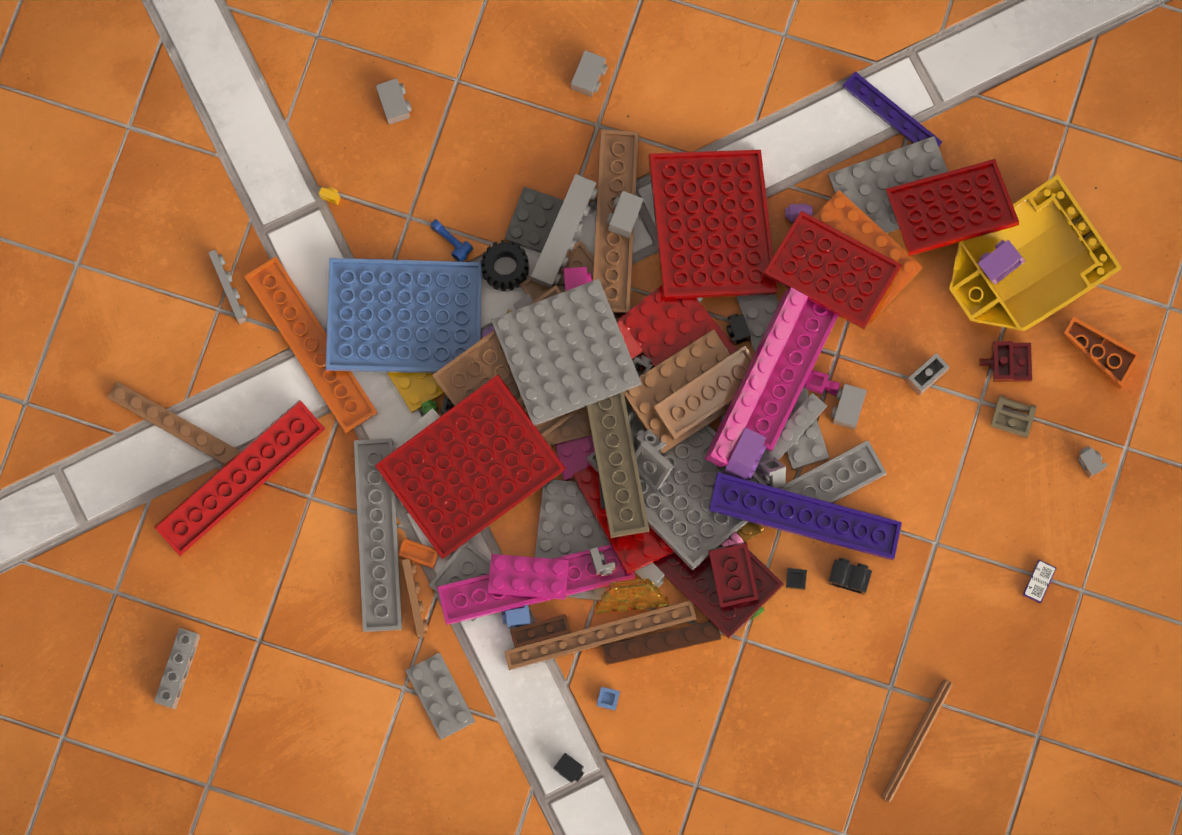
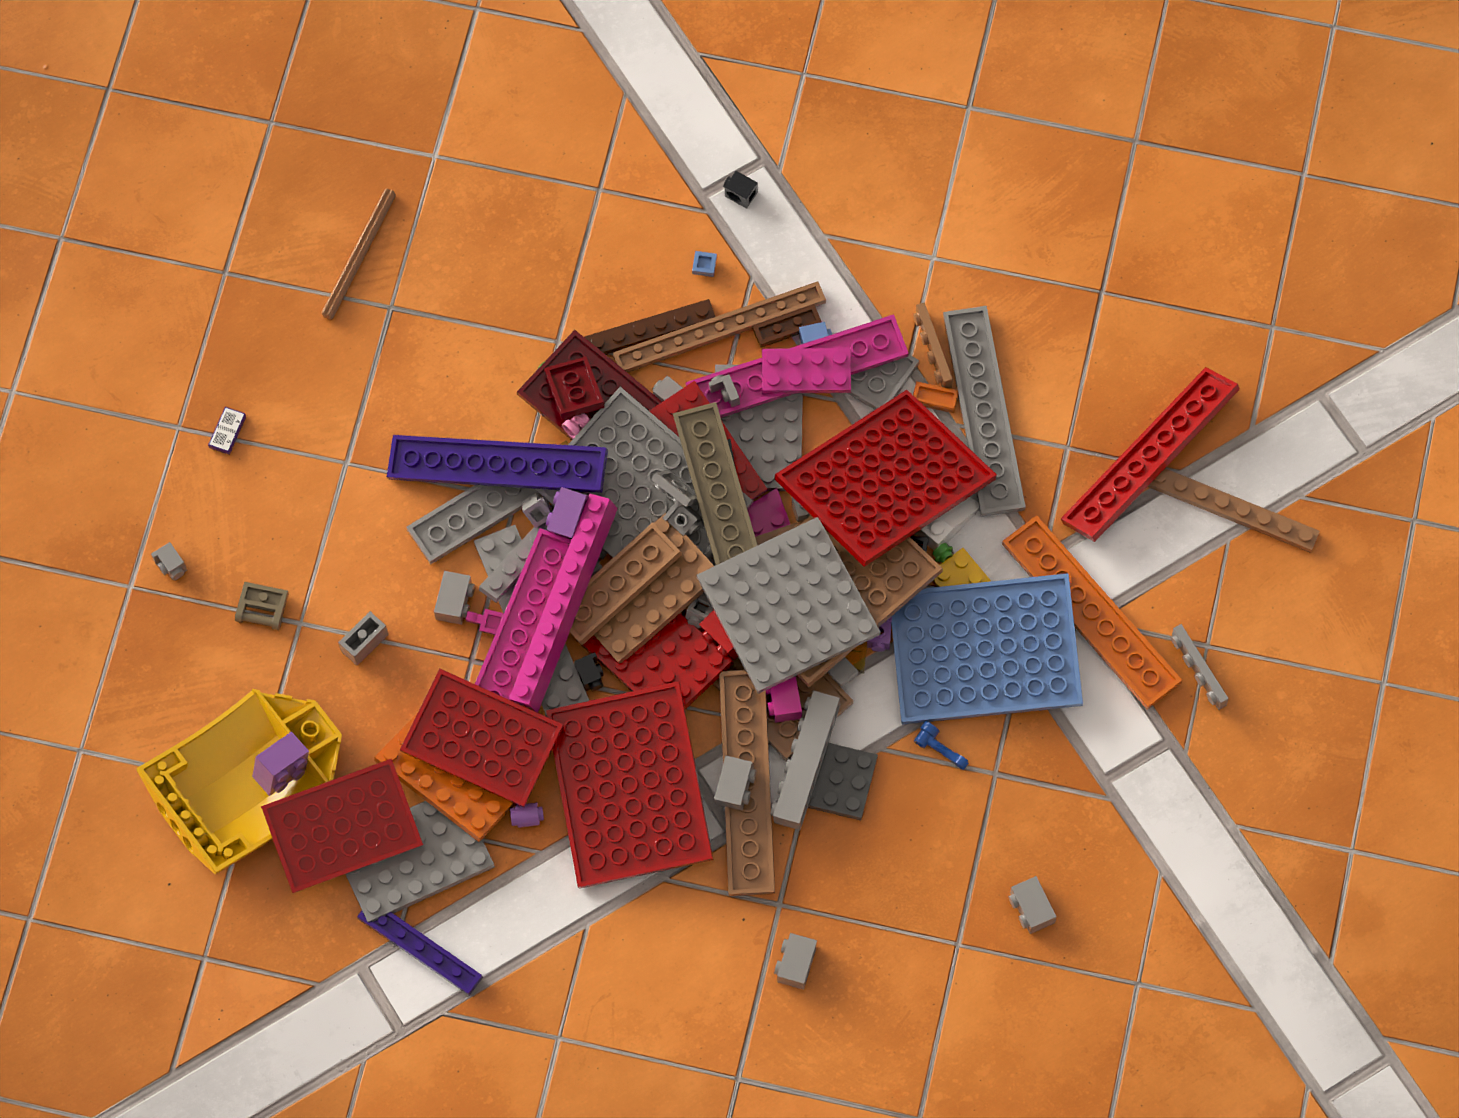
camera: 175 degrees right, 10 degrees down
light grey brick [154,628,201,710] -> none
yellow plate [319,187,341,205] -> none
light grey plate [405,653,475,740] -> none
black tyre [481,240,529,292] -> none
clear yellow wing [594,578,669,614] -> none
black plate [786,568,807,590] -> none
black brick [827,558,872,595] -> none
dark red plate [979,341,1032,382] -> none
orange wedge [1062,316,1141,389] -> none

